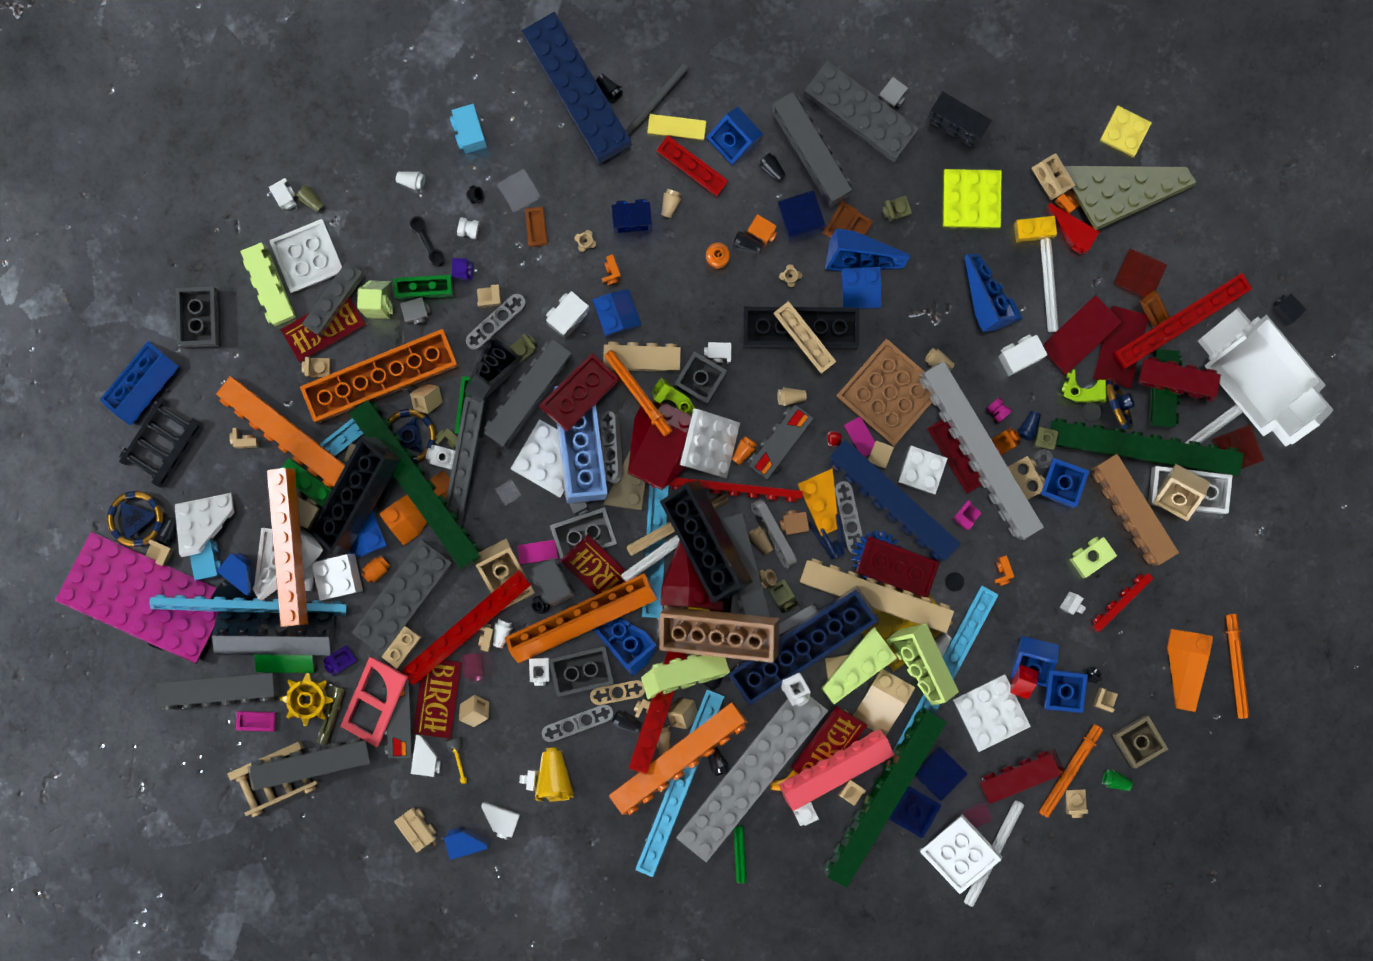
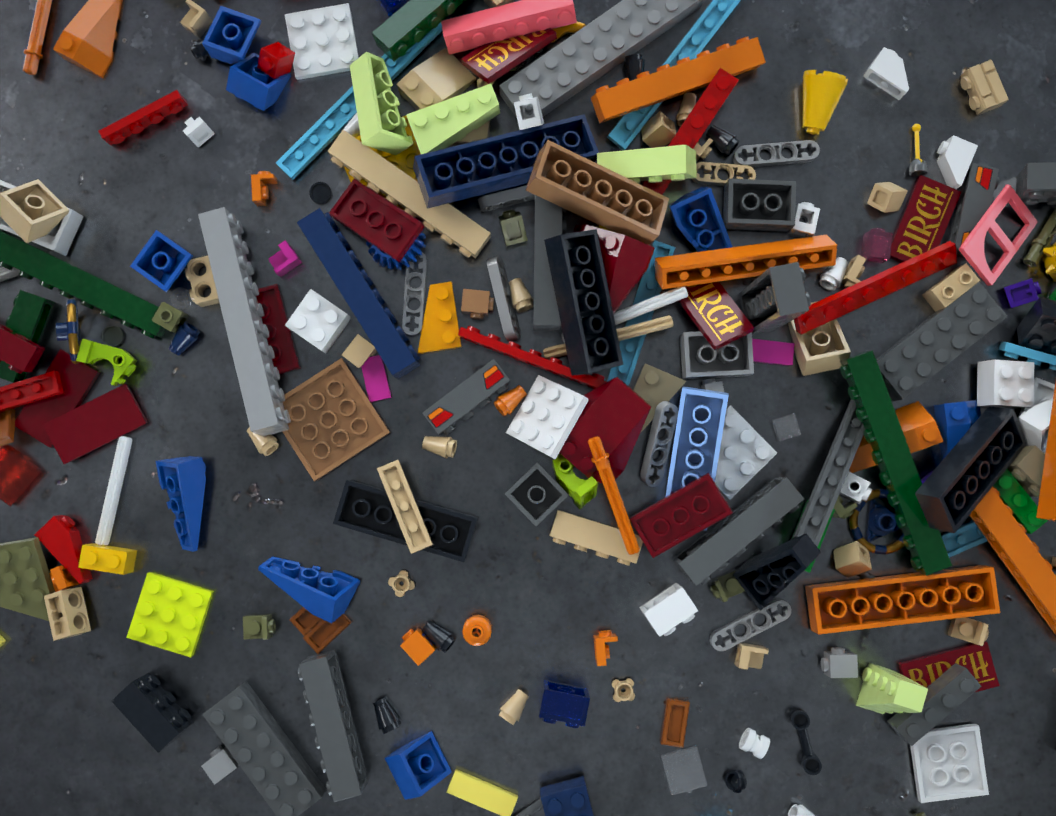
camera: 165 degrees left, 0 degrees up
yellowish green wedge [240,242,296,327] -> none
orange brick [361,555,390,583] -> none
green brick [393,275,454,300] -> none
blue slope [444,827,491,860] -> none
dark purple brick [451,258,473,281] -> none
white tile [519,770,539,791] -> none
blue slope [592,289,642,338] -> none
red plate [656,135,728,197] -> none
white brick [704,342,731,364] -> none
tan plate [759,569,777,589] -> none
clear blue brick [777,190,826,241] -> none
dark blue plant [808,514,847,559] -> none
red hinge [827,431,842,447] -> none
blue slope [840,267,881,309] -> none
dark pink wheel [985,397,1012,423] -> none
orange bracket [991,427,1021,455] -> none
white brick [998,334,1047,377] -> none
yellowish green brick [1070,537,1117,578] -> none
medium nougat brick [1091,454,1179,566] -> none

